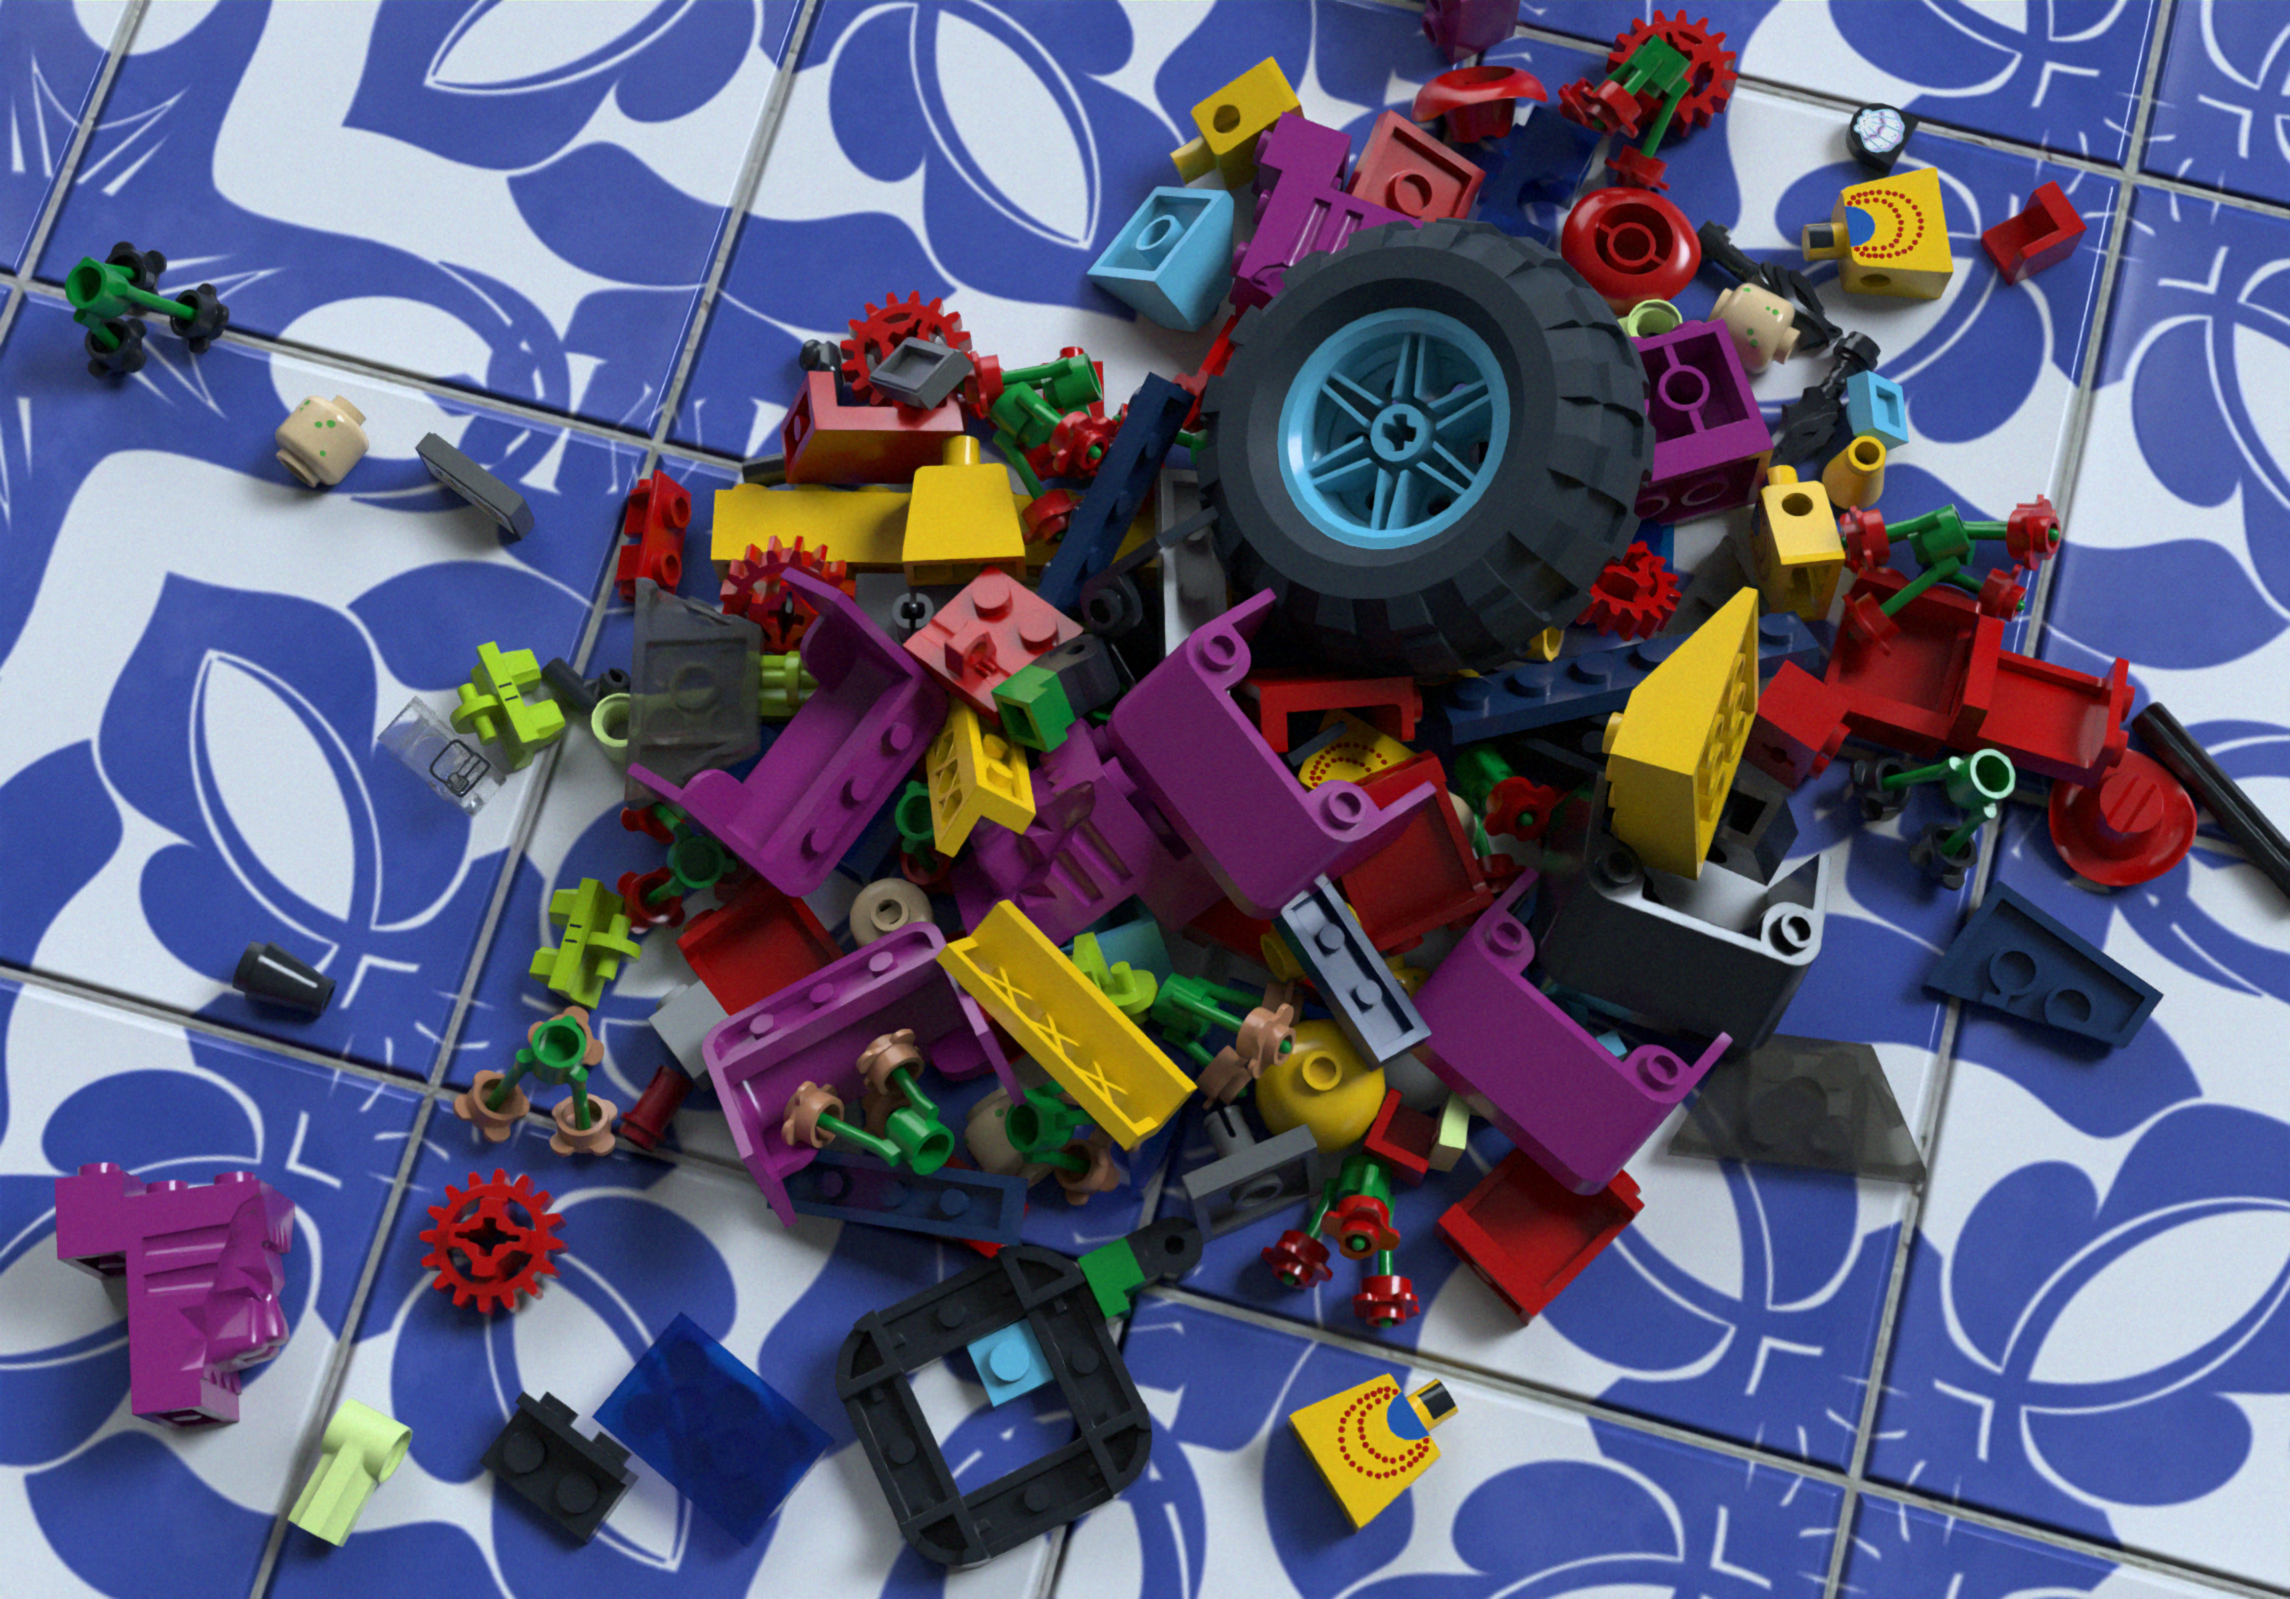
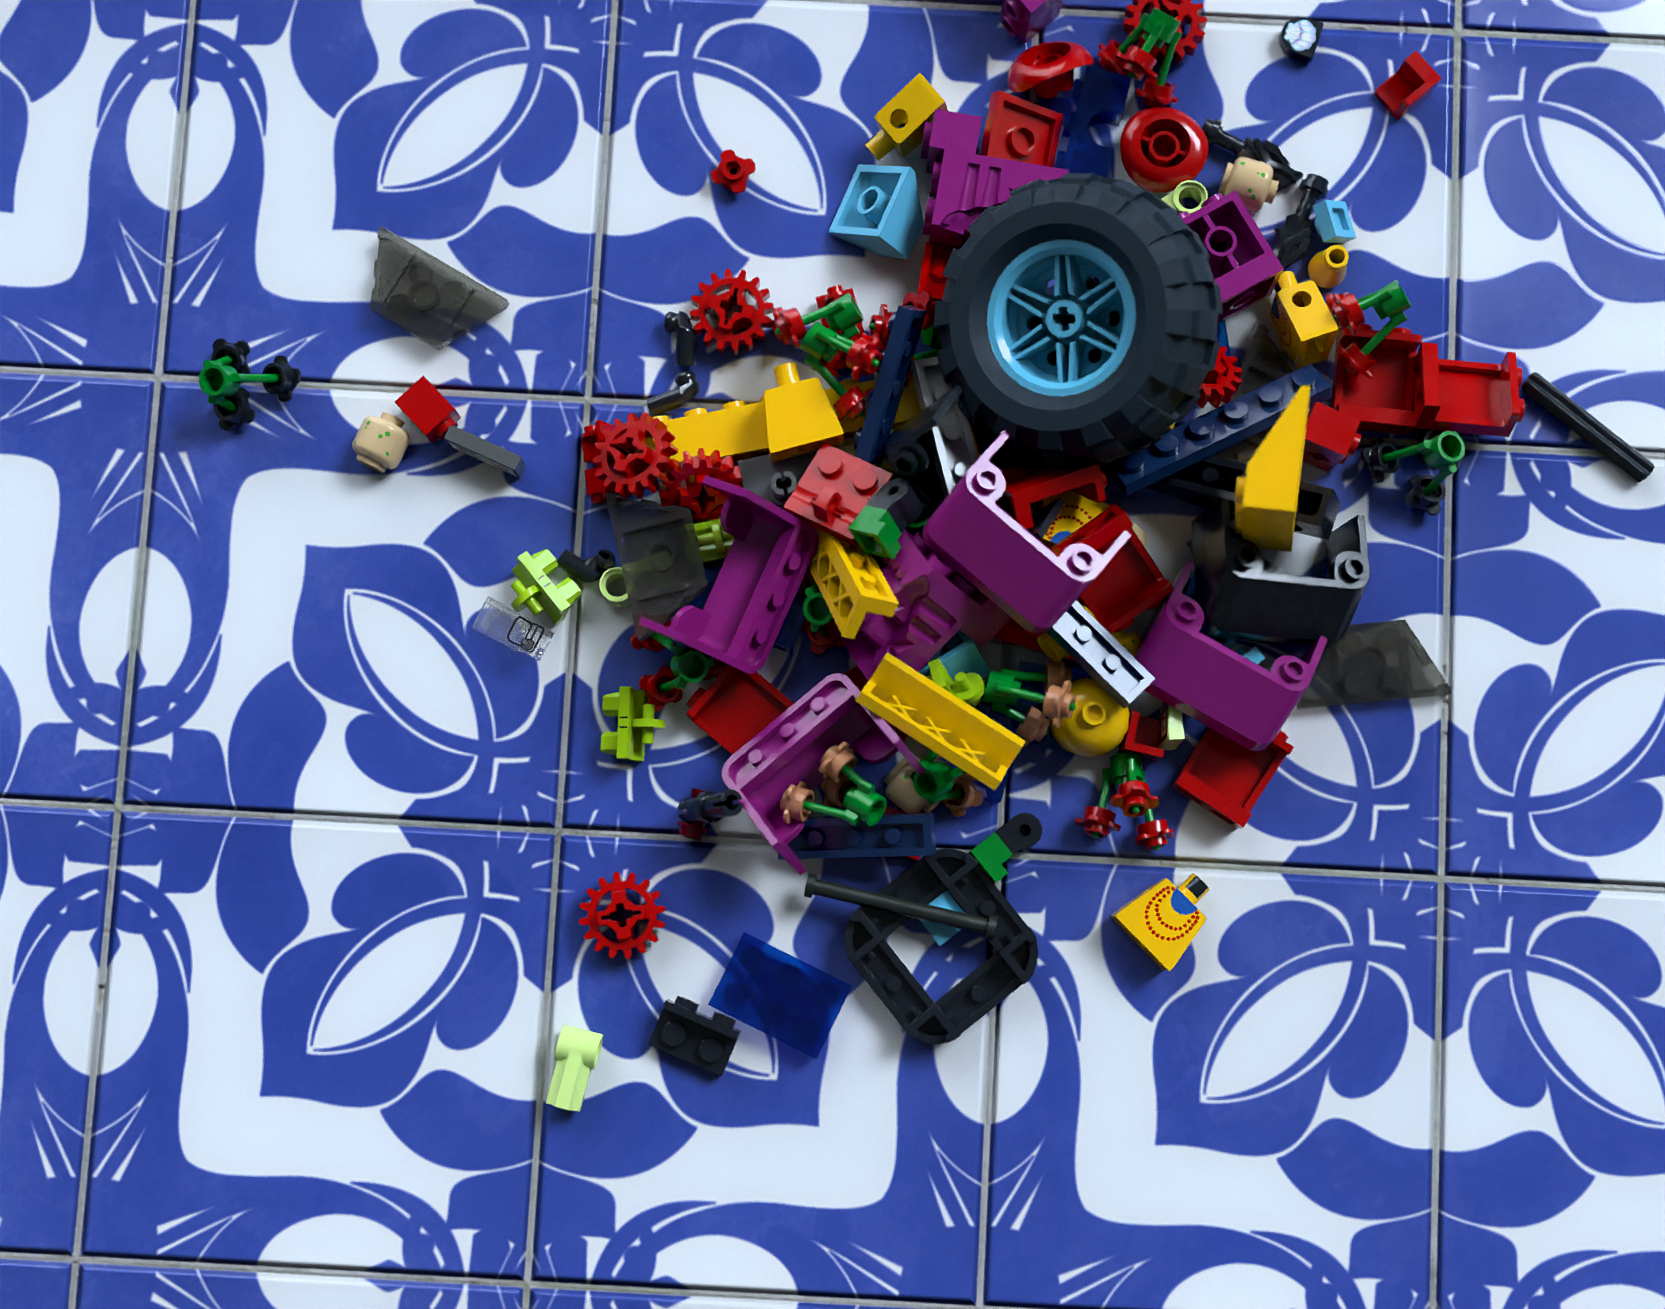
camera: 15 degrees left, 10 degrees up
magenta brick [55,1163,296,1430] -> none
black cone [232,940,337,1016] -> none
plant [453,1006,618,1157] -> none
light grey brick [648,979,729,1093] -> none
red panel [780,371,968,484] -> none
tan head [850,878,936,949] -> none
dark grey tile [868,337,974,411] -> none
dark grey tile [1182,1105,1322,1243] -> none
plant [1452,743,1574,909] -> none
yellow torso [1802,167,1954,299] -> none
red plant [1915,494,2062,623] -> none
dark blue wing [1920,880,2164,1050] -> none
red hat [2048,748,2197,886] -> none
none -> clear smoke wing [370,226,510,351]
none -> red brick [394,376,461,444]
none -> red gear [592,412,678,499]
none -> black pin [678,789,743,824]
none -> red plate [711,150,756,194]
none -> pearl dark grey bar [804,873,998,940]

